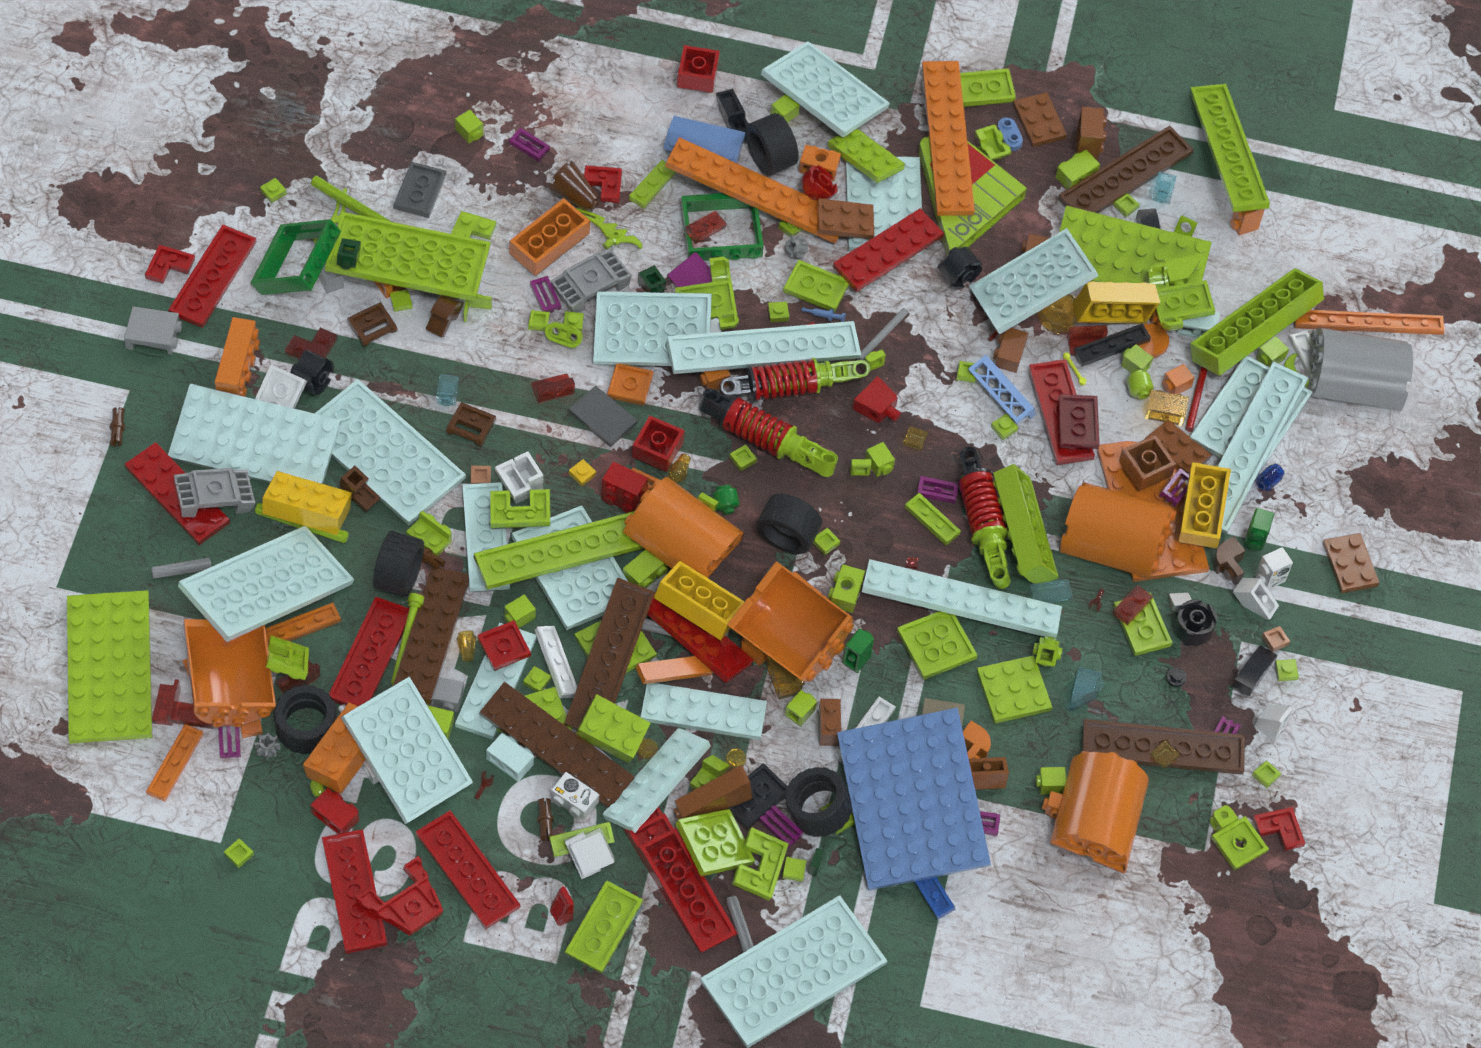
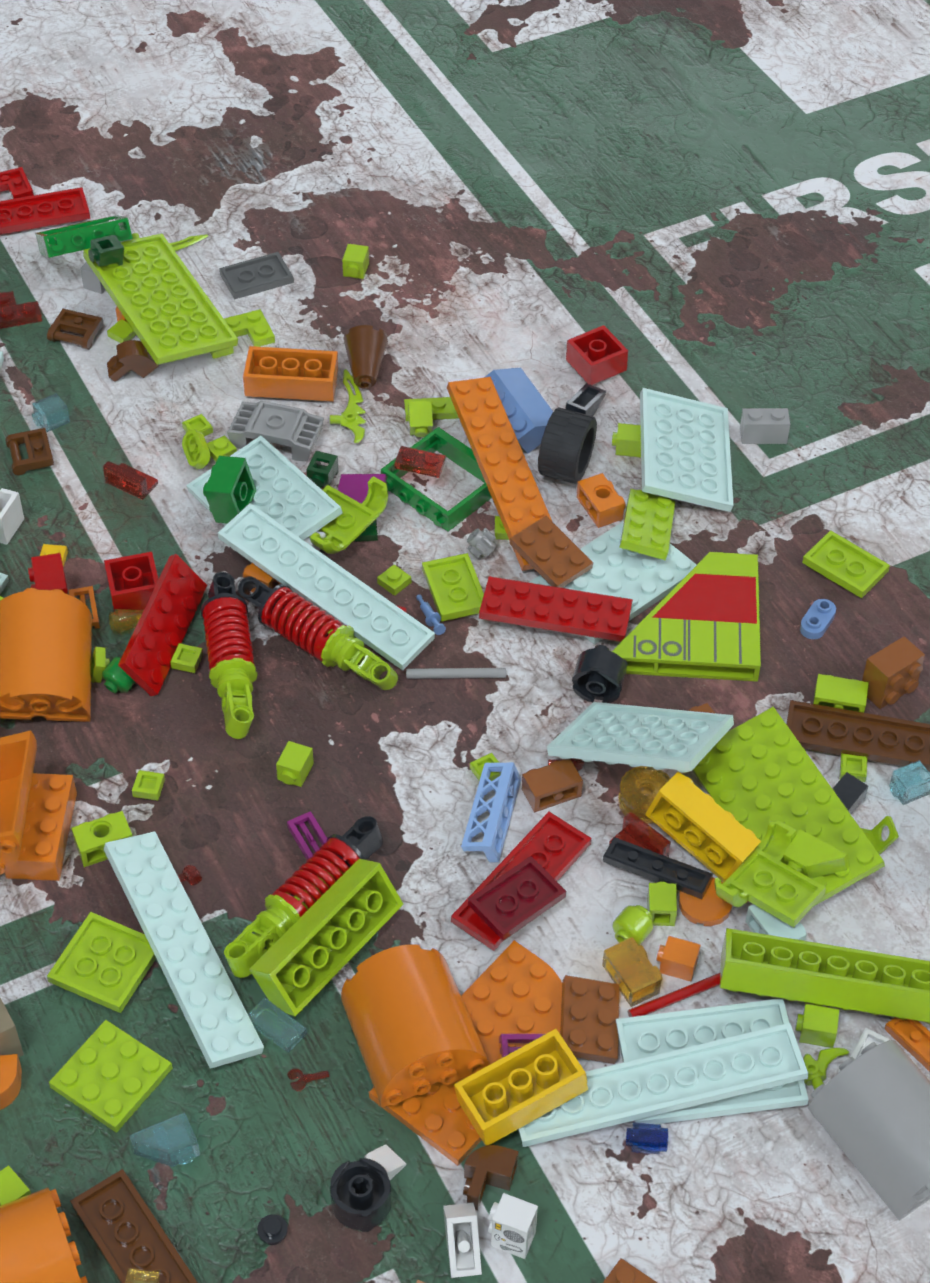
camera: 55 degrees right, 10 degrees down
lime plate [260,178,287,204] -> none
lime axle [311,176,391,222] -> none
lime bracket [464,294,492,322] -> none
magenta tile [509,128,550,162] -> none
magenta tile [530,276,561,313] -> none
dark grey tile [569,386,637,447] -> none
red plate [584,165,622,203] -> none
orange tile [607,364,654,406] -> none
black tyre [756,493,823,555] -> none
red cylinder [801,165,838,201] -> none
green brick [842,629,874,673] -> none
lime tile [850,459,871,476] -> none
red torso [853,376,901,423] -> none
lime plate [865,350,886,371] -> none
clear yellow tile [903,426,928,451] -> none
lime plate [905,493,961,546] -> none
orange plate [922,61,975,216] -> none
lime cylinder [975,124,1011,161] -> none
lime plate [991,414,1018,440] -> none
dark orange plate [1013,92,1067,147] -> none
lime brick [1033,636,1063,667] -> none
neon yellow hinge [1063,352,1087,386] -> none
clear red plate [1112,585,1153,626] -> none
lime plate [1113,592,1172,656] -> none
dark orange brick [1119,434,1176,491] -> none
green brick [1244,508,1275,551] -> none
none -> red plate [118,554,207,696]
none -> green brick [203,455,257,524]
none -> lime brick [408,400,433,437]
none -> light grey brick [740,408,790,444]

